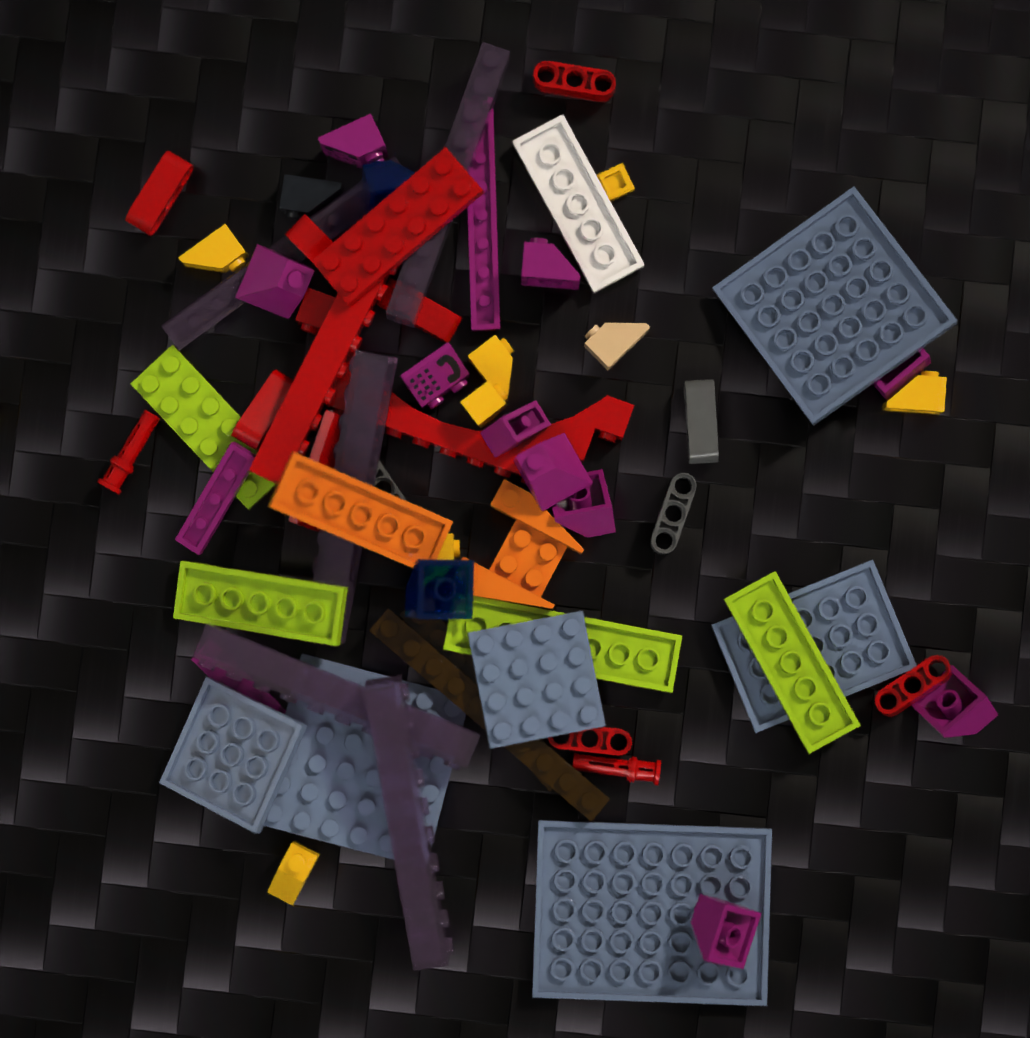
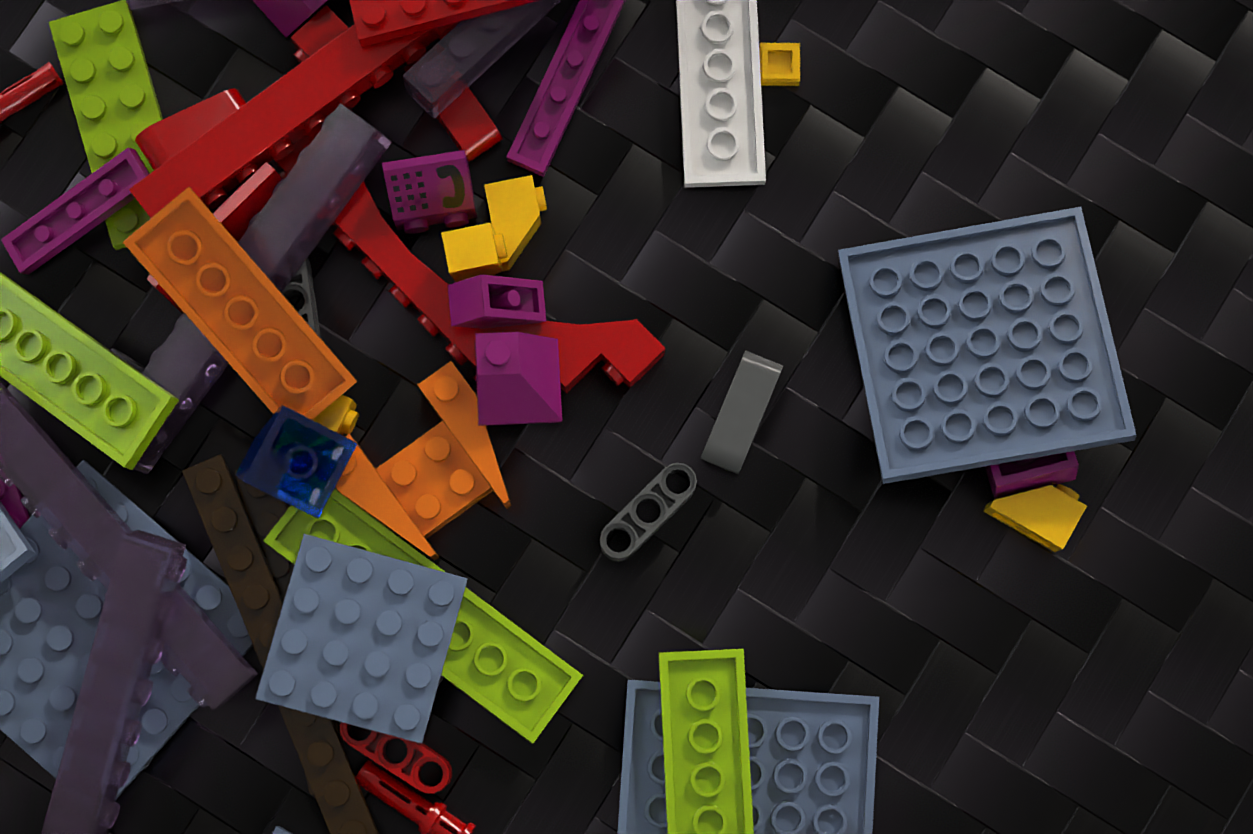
camera: 20 degrees right, 5 degrees down
magenta slope [521,238,580,290] -> none
magenta slope [552,469,616,538] -> none
tan slope [584,323,650,371] -> none

